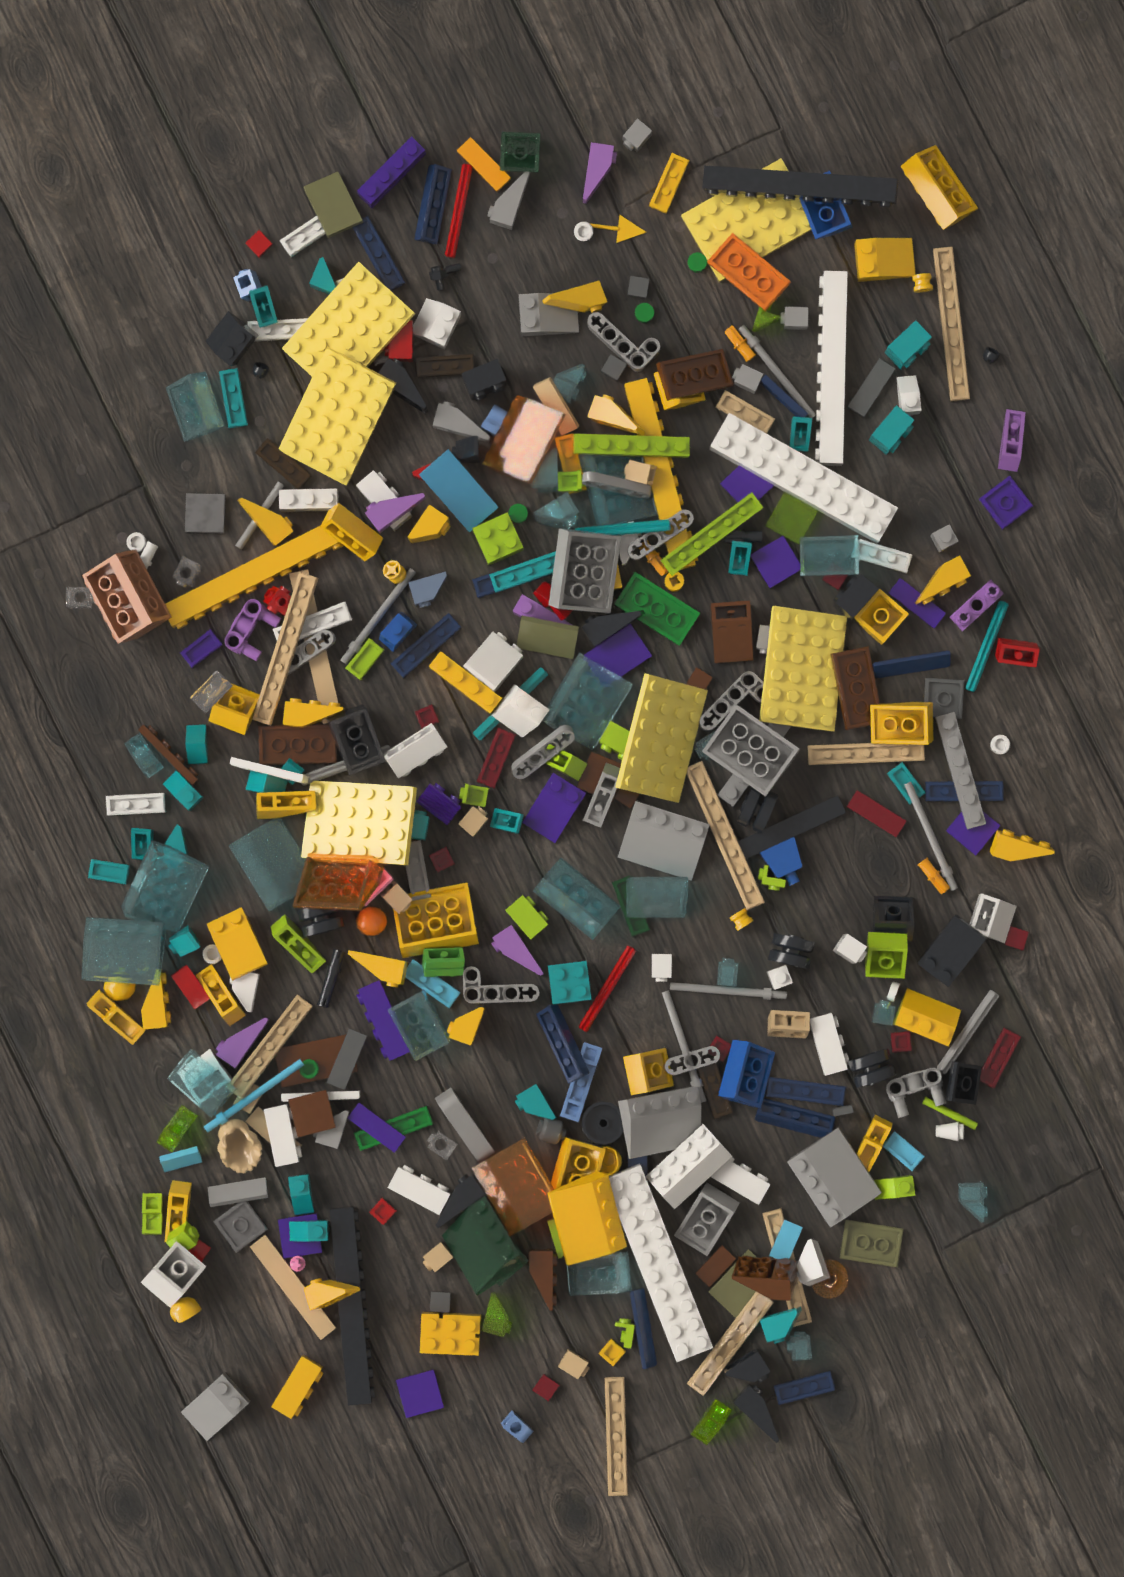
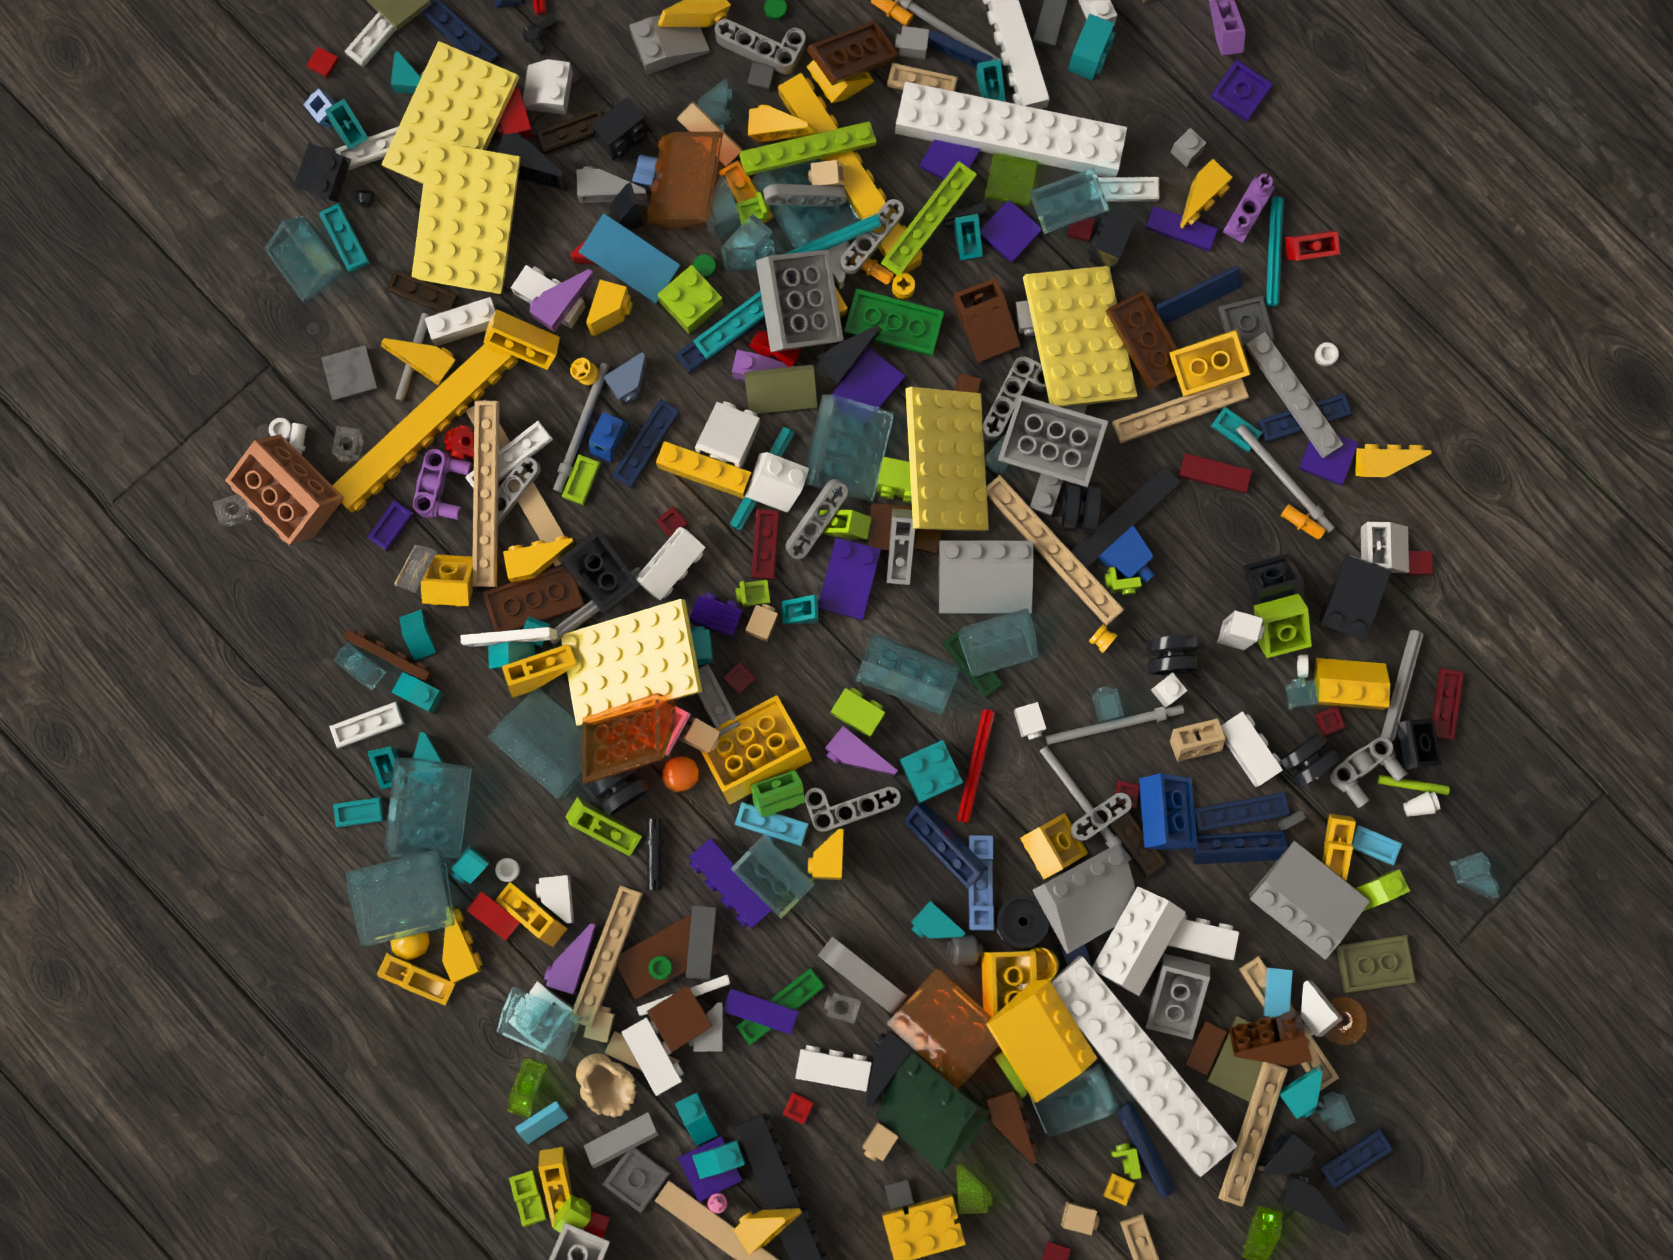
camera: 20 degrees left, 5 degrees down
medium azure bar [204,1059,304,1132] -> none
yellow slope [207,907,268,981] -> none
yellow slope [348,950,408,988] -> none
yellow slope [854,589,909,645] -> none

